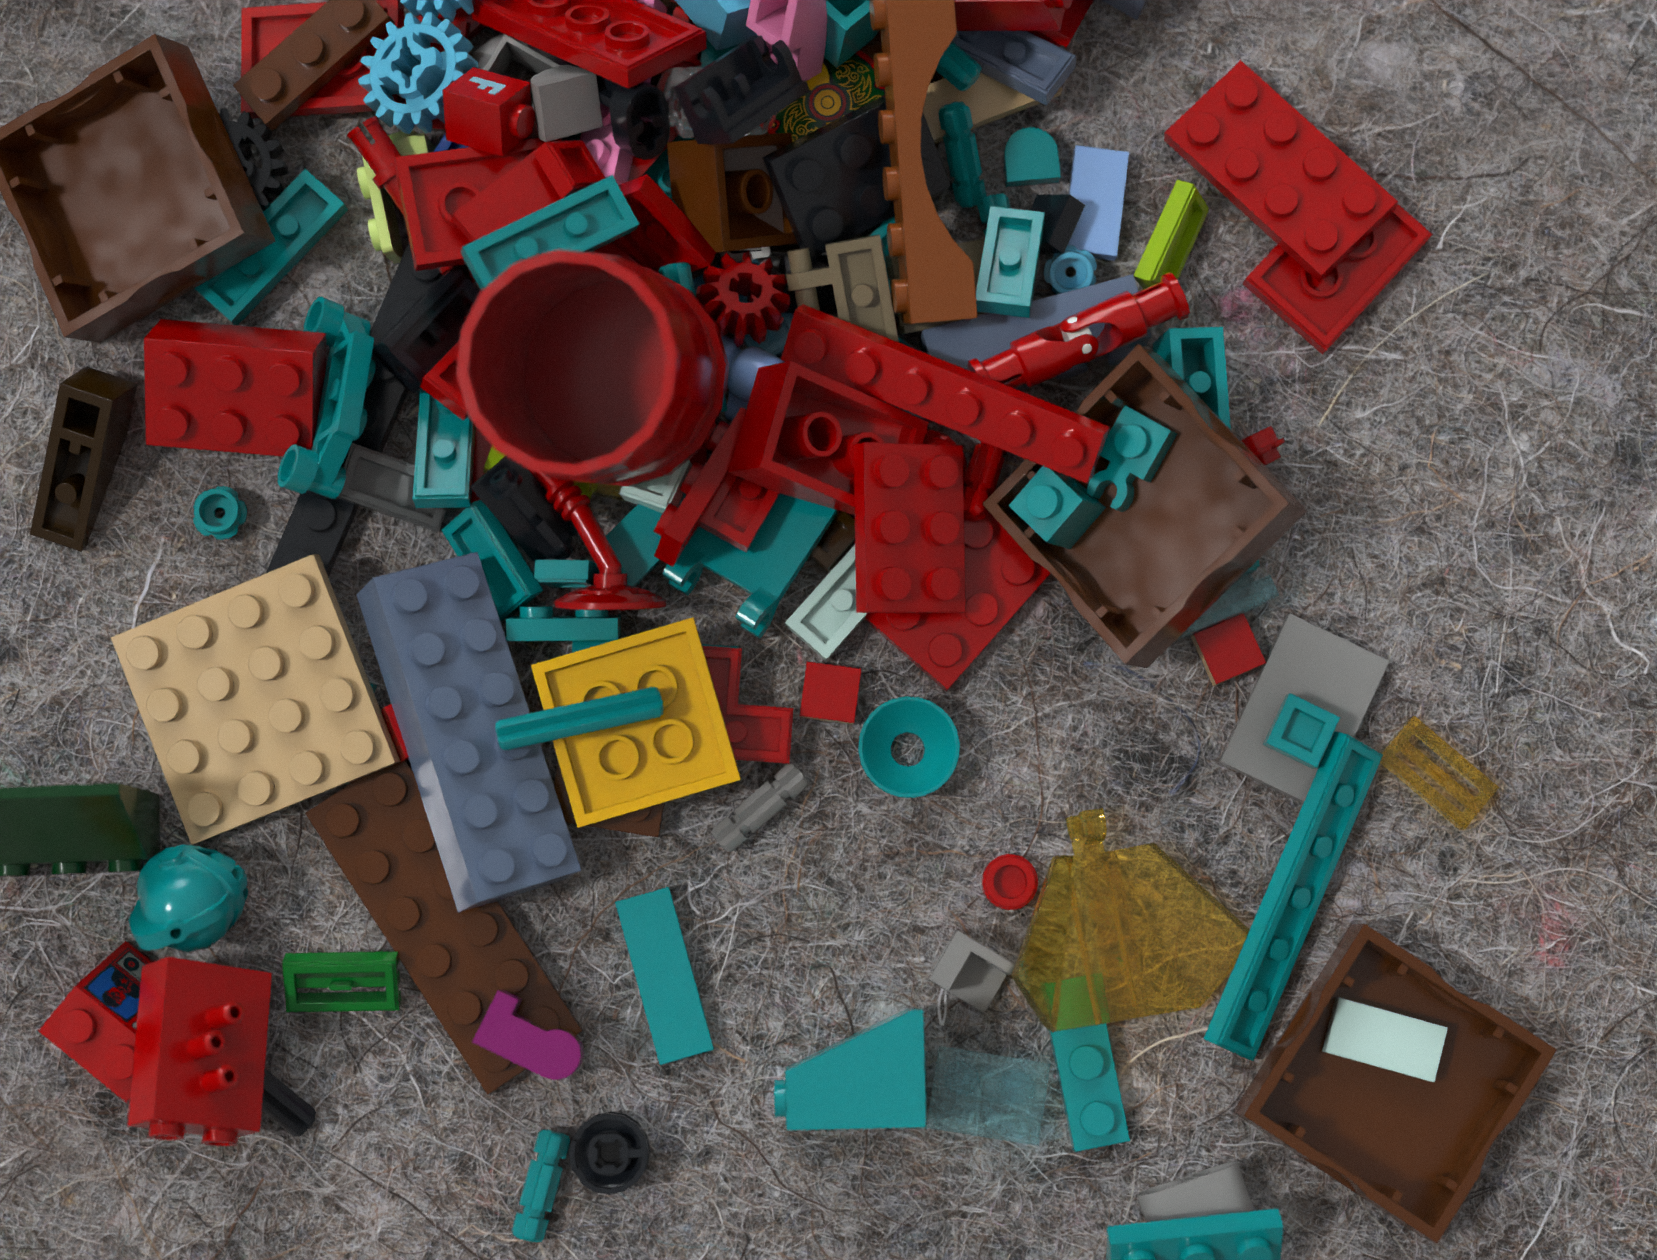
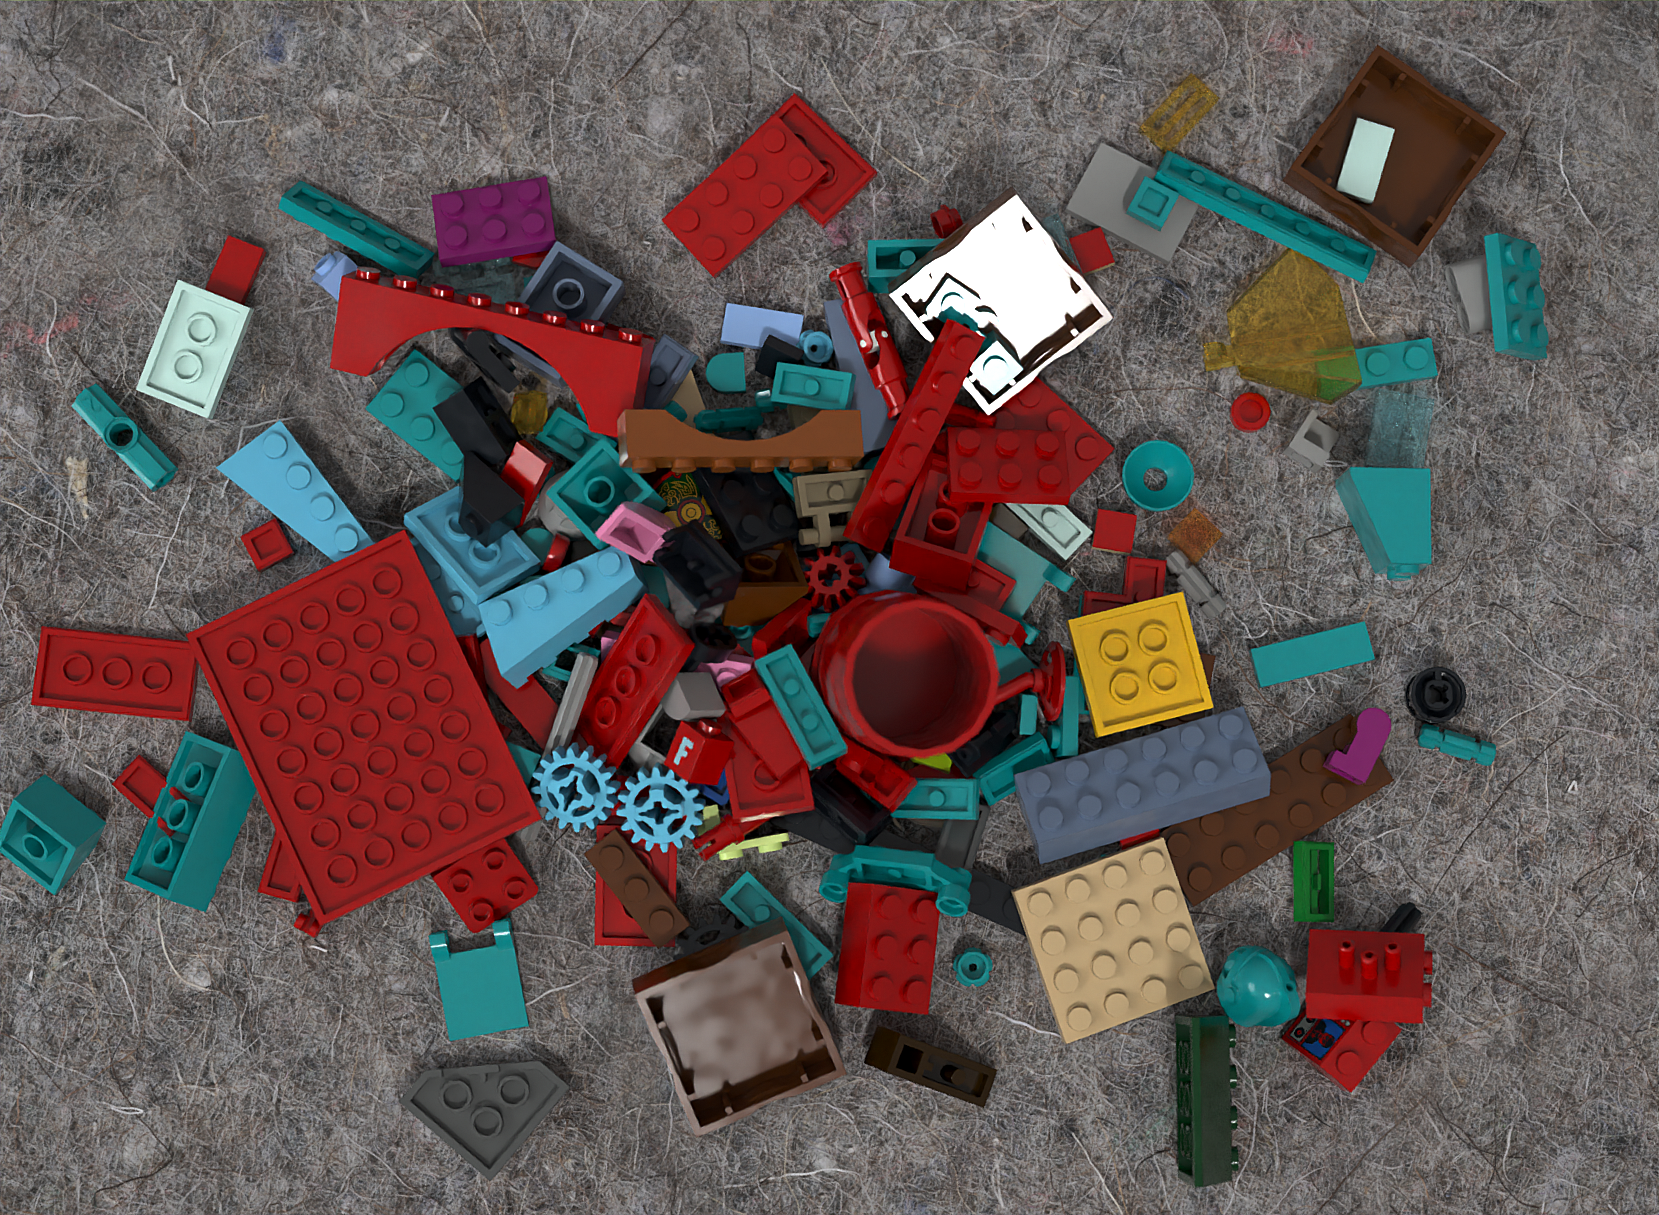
camera: 85 degrees left, 0 degrees up
teal axle [495,687,664,751] -> none
lime tile [1134,180,1209,289] -> none
none -> clear orange plate [1166,508,1224,565]

